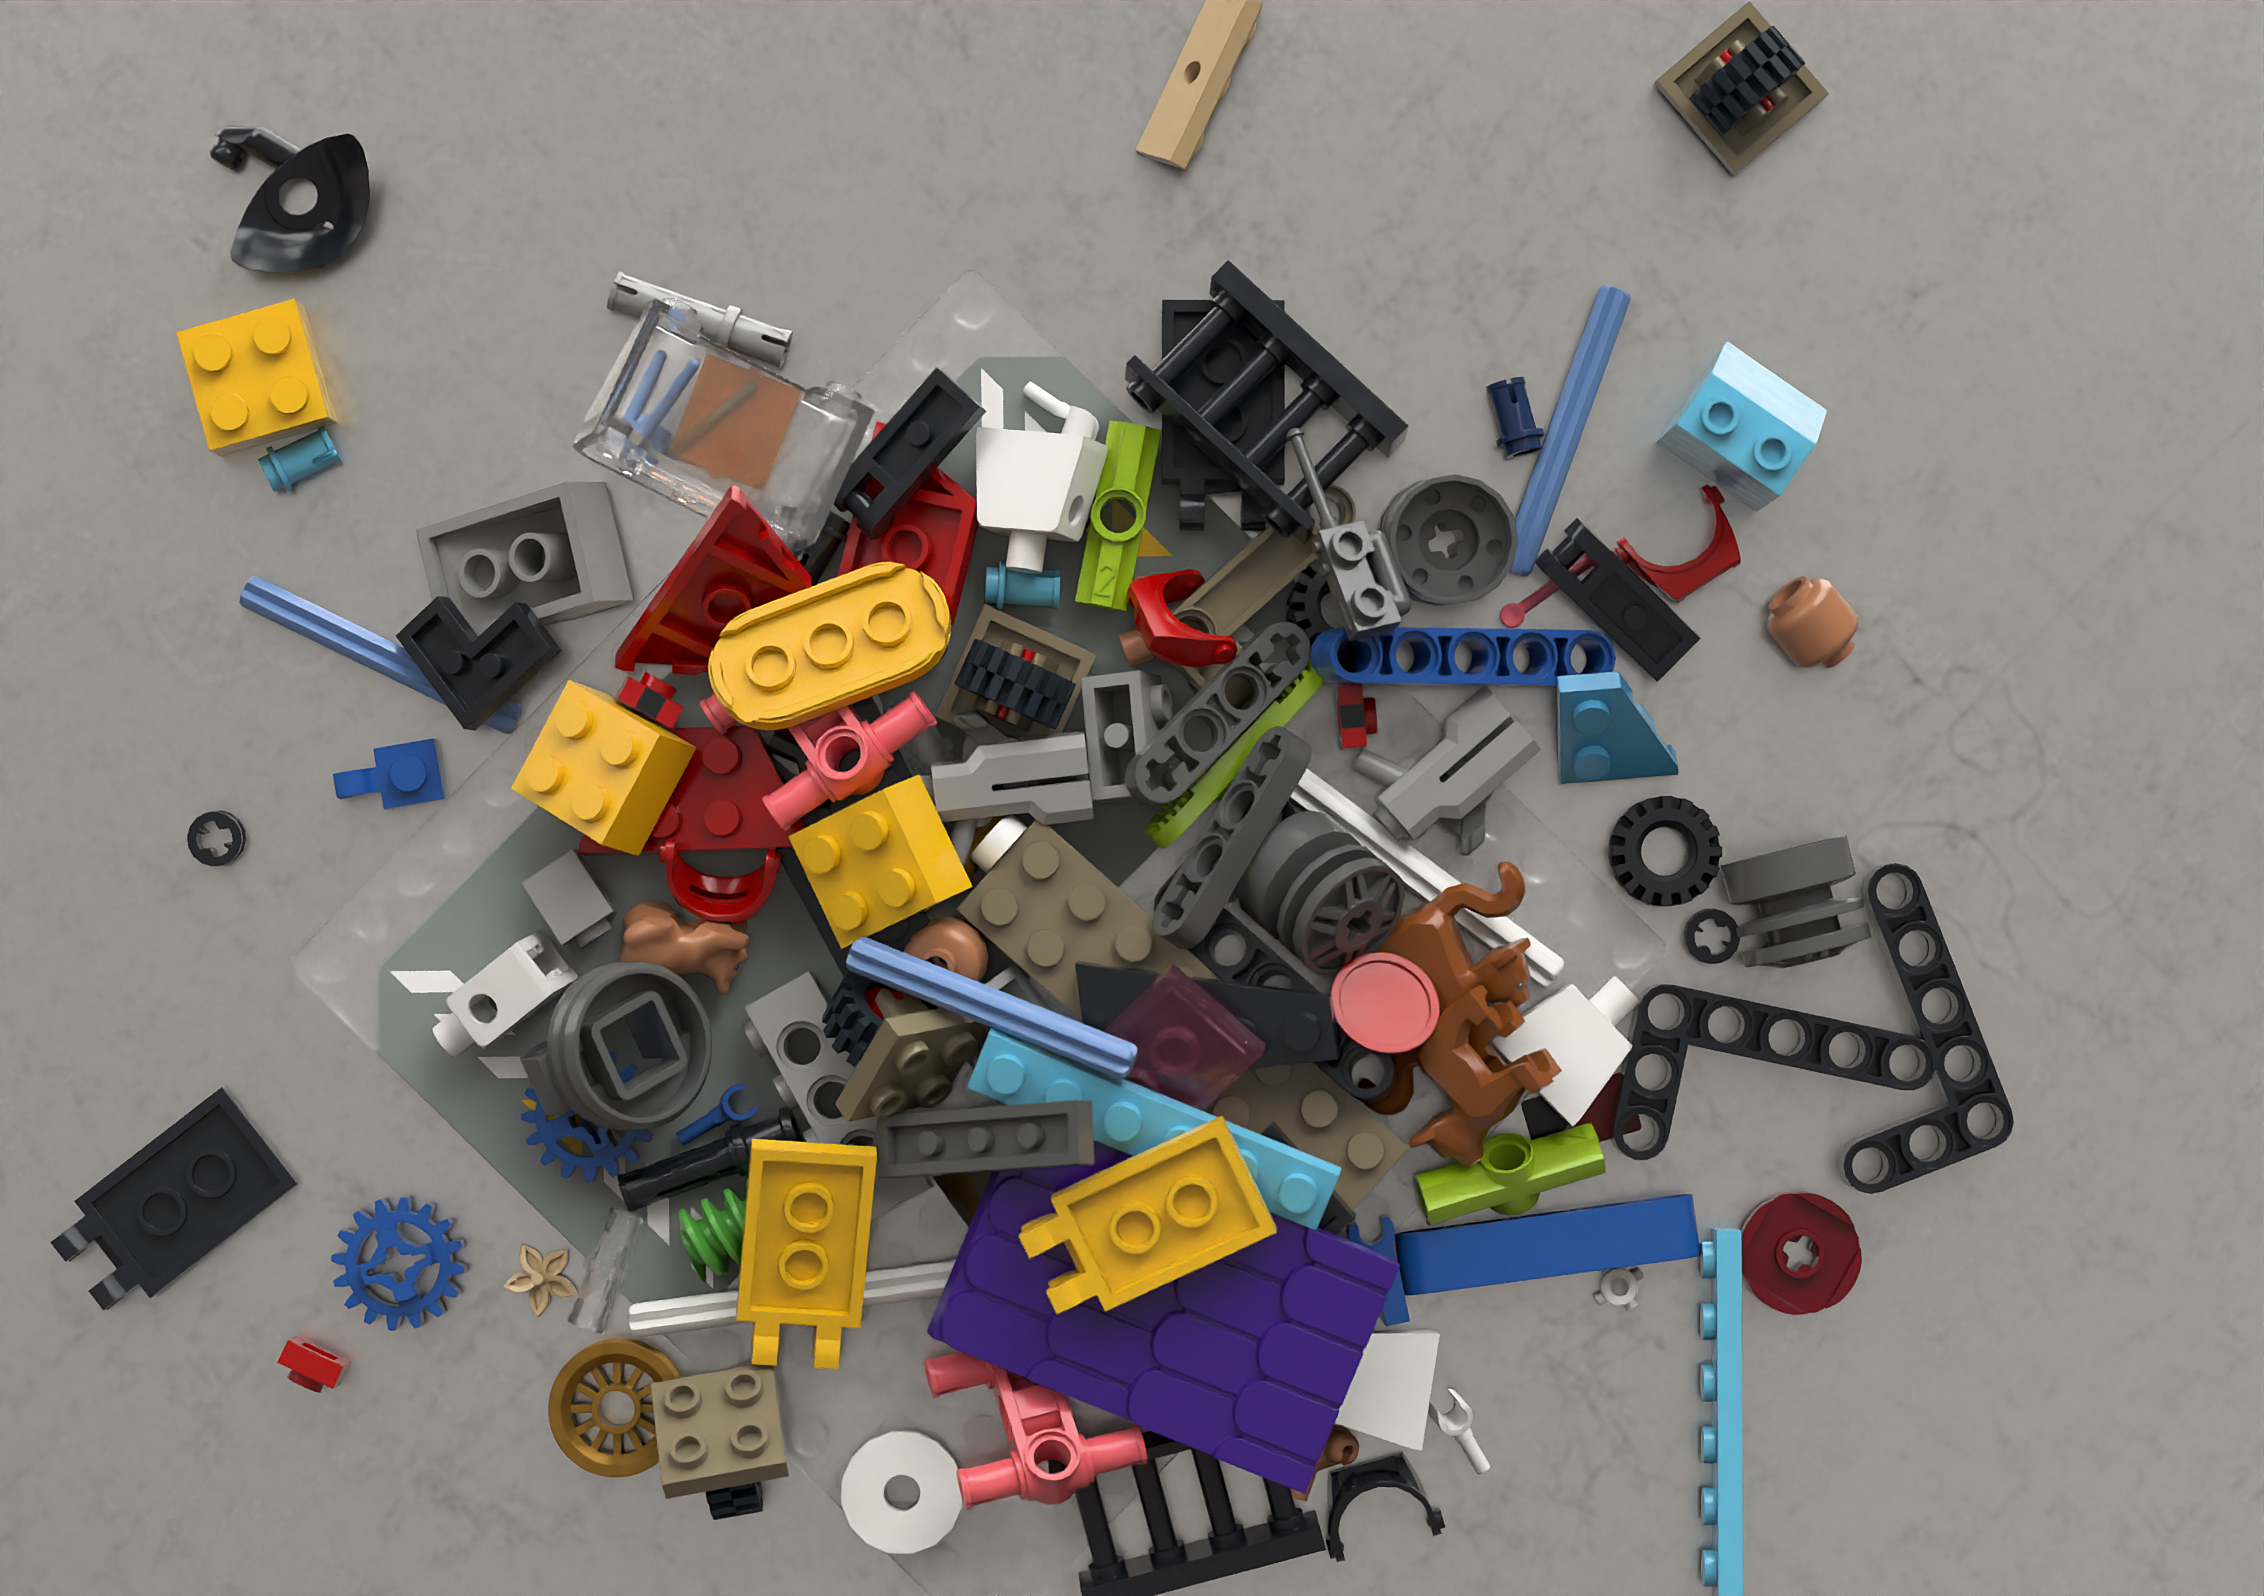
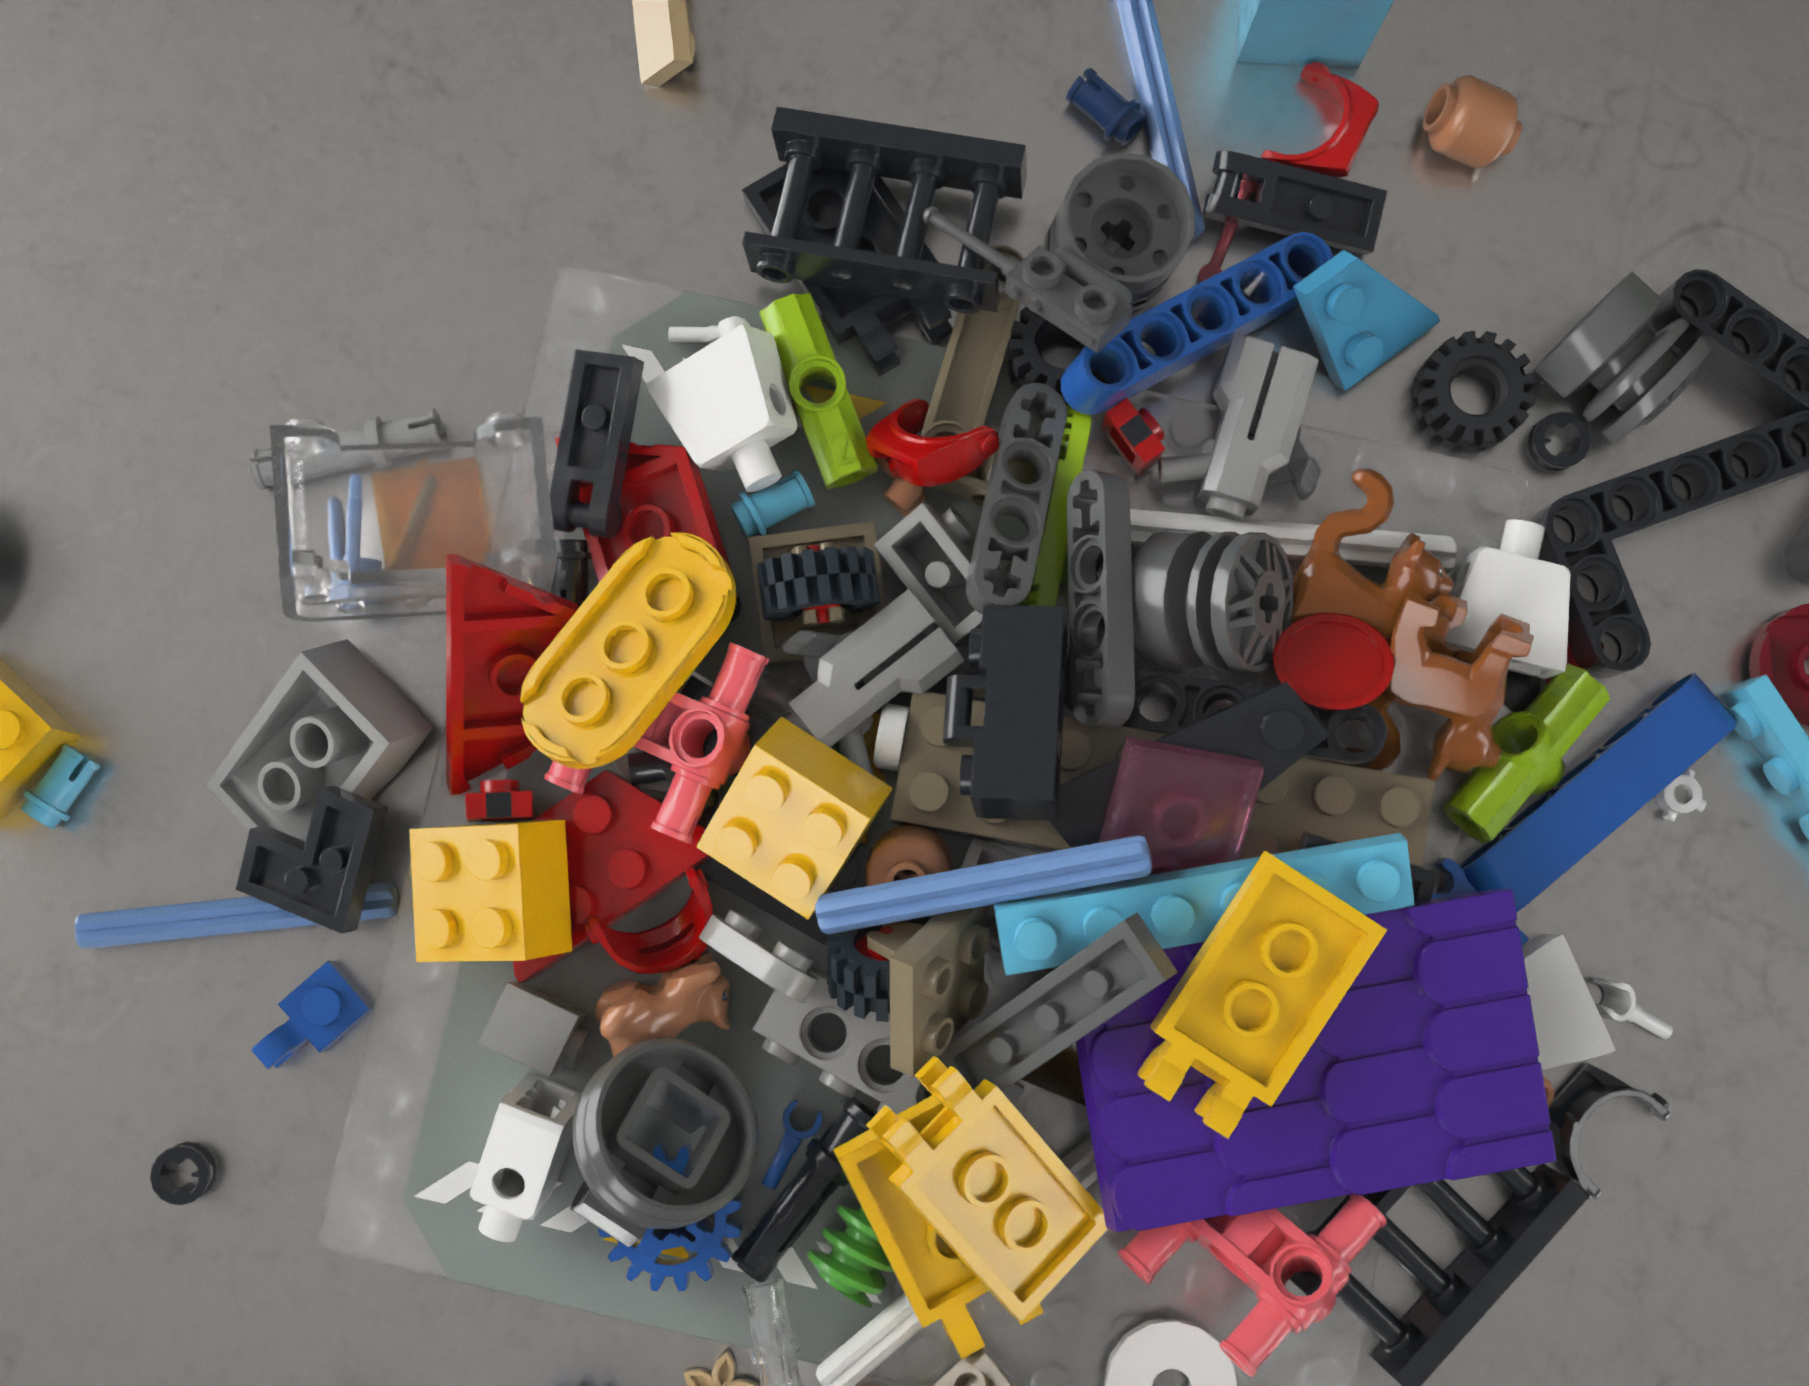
camera: 30 degrees left, 5 degrees down
none -> light grey plate [699,909,818,1003]
none -> yellow tile [866,1056,1107,1323]
none -> black piece [943,605,1068,821]

